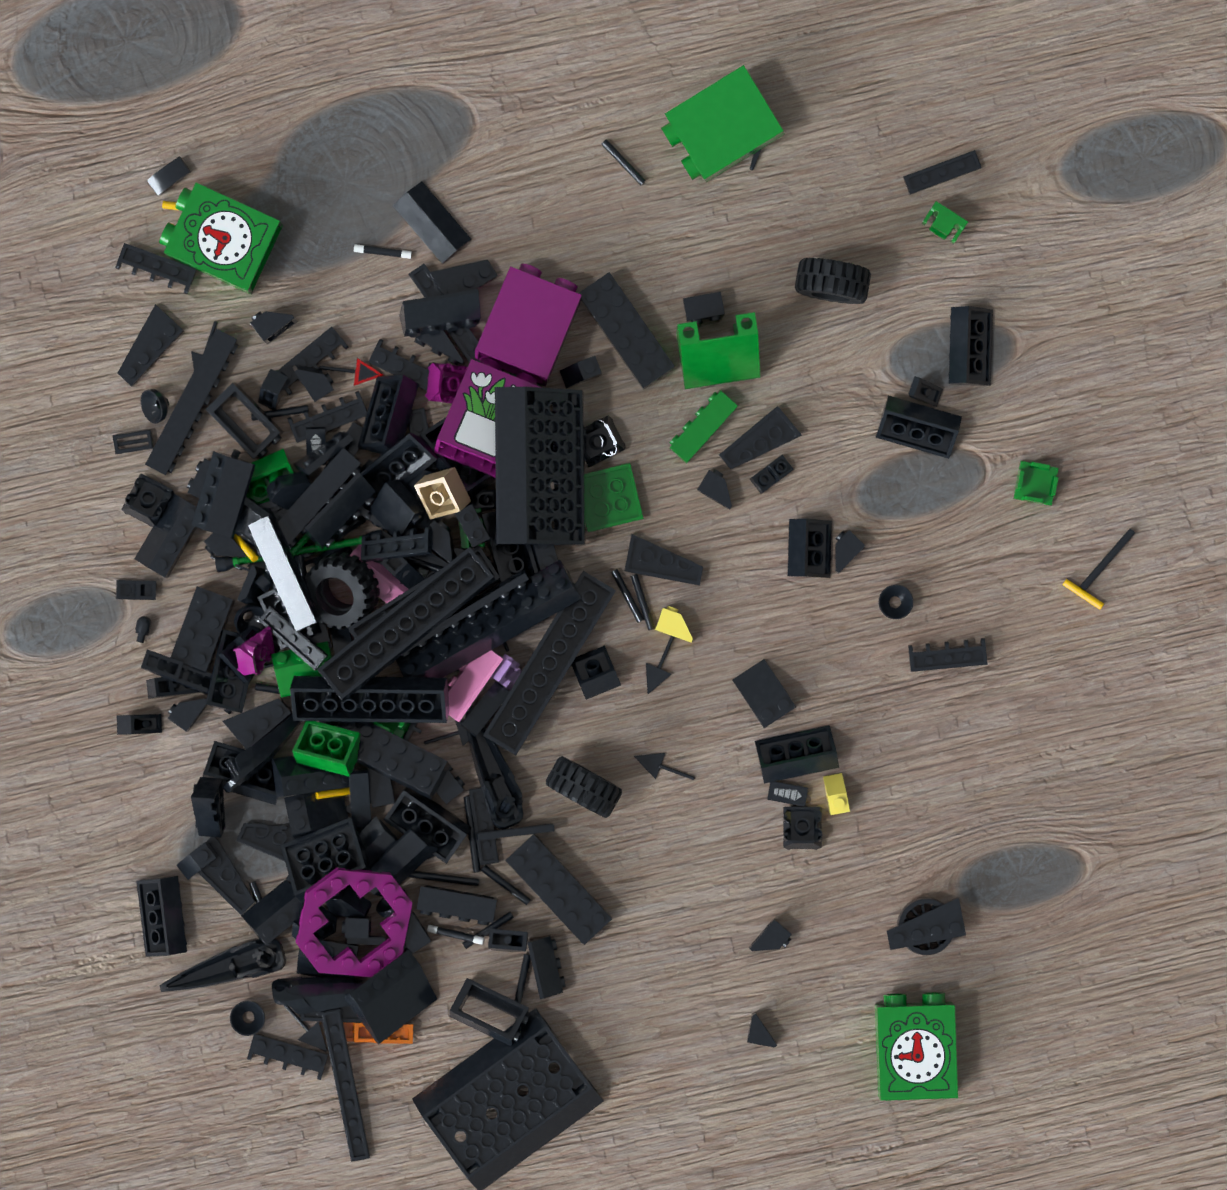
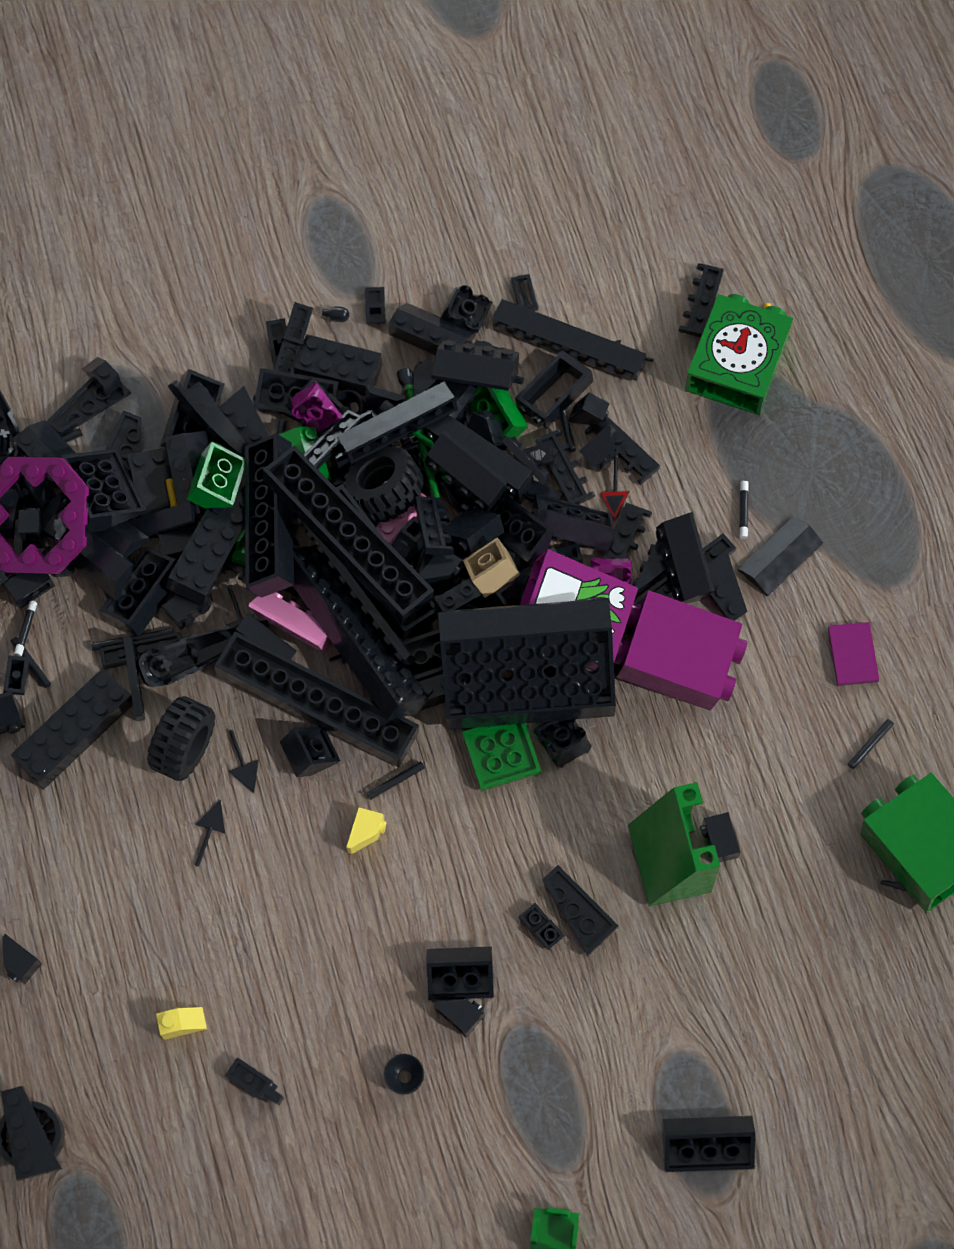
camera: 85 degrees right, 20 degrees down
black wing [117,304,184,387] -> none
black slope [117,714,162,735] -> none
black slope [136,876,187,957] -> none
black piece [140,389,169,424] -> none
black slope [147,156,191,196] -> none
black slope [168,699,207,732] -> none
black wedge [191,777,226,838] -> none
black slope [250,311,298,345] -> none
black bar [408,871,479,886] -> none
black brick [417,884,498,926] -> none
black bar [481,865,531,905] -> none
lavender cylinder [491,654,522,690] -> none
black slope [560,356,602,389] -> none
black brick [578,272,675,390] -> none
black wing [624,534,703,586] -> none
black bar [630,574,655,631] -> none
black piece [646,636,674,694] -> none
green brick [669,391,738,464] -> none
black slope [697,469,732,510] -> none
black slope [732,659,796,728] -> none
black slope [755,725,839,784] -> none
tile [767,782,808,807] -> none
black slope [783,807,822,850] -> none
black tyre [795,258,871,304] -> none
black slope [876,395,962,459] -> none
black tile [903,150,982,195] -> none
black slope [908,376,943,407] -> none
black hinge [908,638,988,672] -> none
green panel [921,201,968,244] -> none
none -> black hinge [225,1057,284,1105]
none -> black piece [229,730,259,793]
none -> magenta tile [828,622,879,686]

